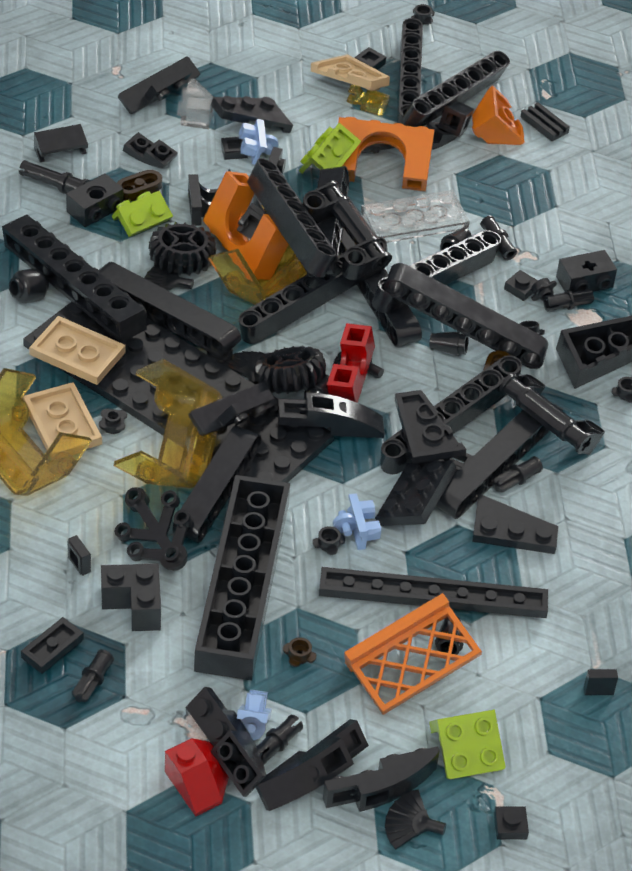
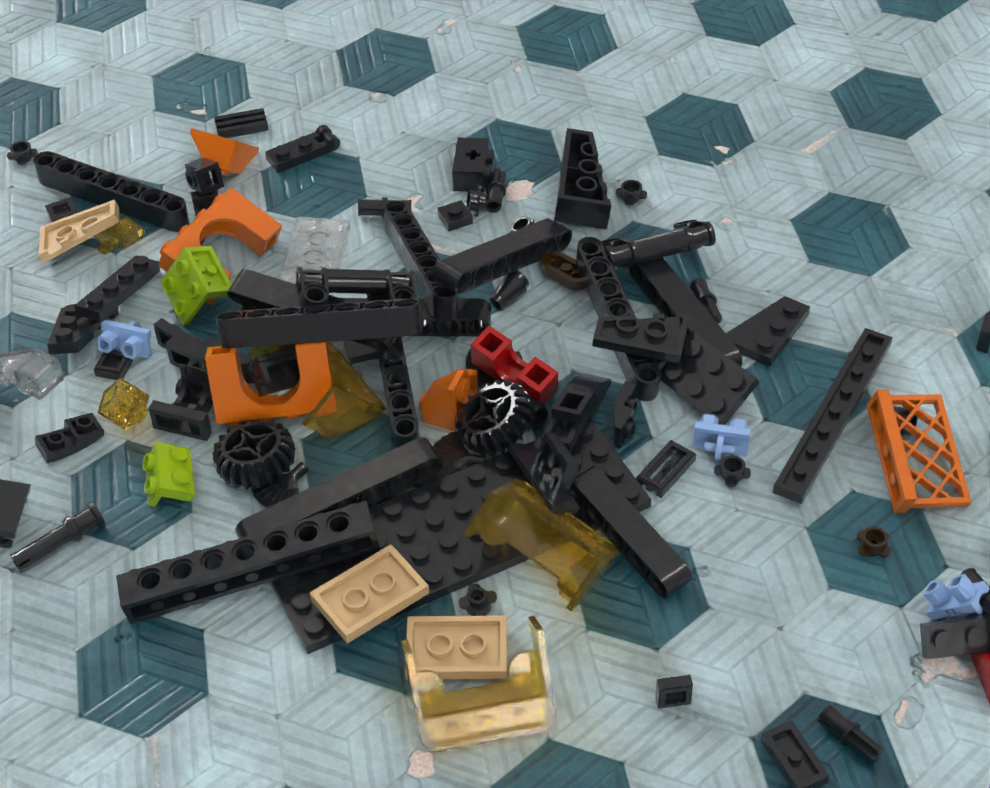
camera: 60 degrees left, 0 degrees up
black head [9,268,49,303] -> none
black brick [66,173,124,227] -> none
black brick [101,563,161,631] -> none
black plant [114,487,193,571] -> none
dark brown plate [117,170,162,201] -> none
black brick [194,475,290,681] -> none
black beam [402,51,510,127] -> none
black cone [440,228,472,251] -> none
none -> black plate [75,255,160,322]
none -> clear yellow brick [97,378,150,431]
none -> black plate [265,125,341,173]
none -> orange slope [419,369,478,431]
none -> black slope [614,381,638,449]
none -> black tile [636,440,696,498]

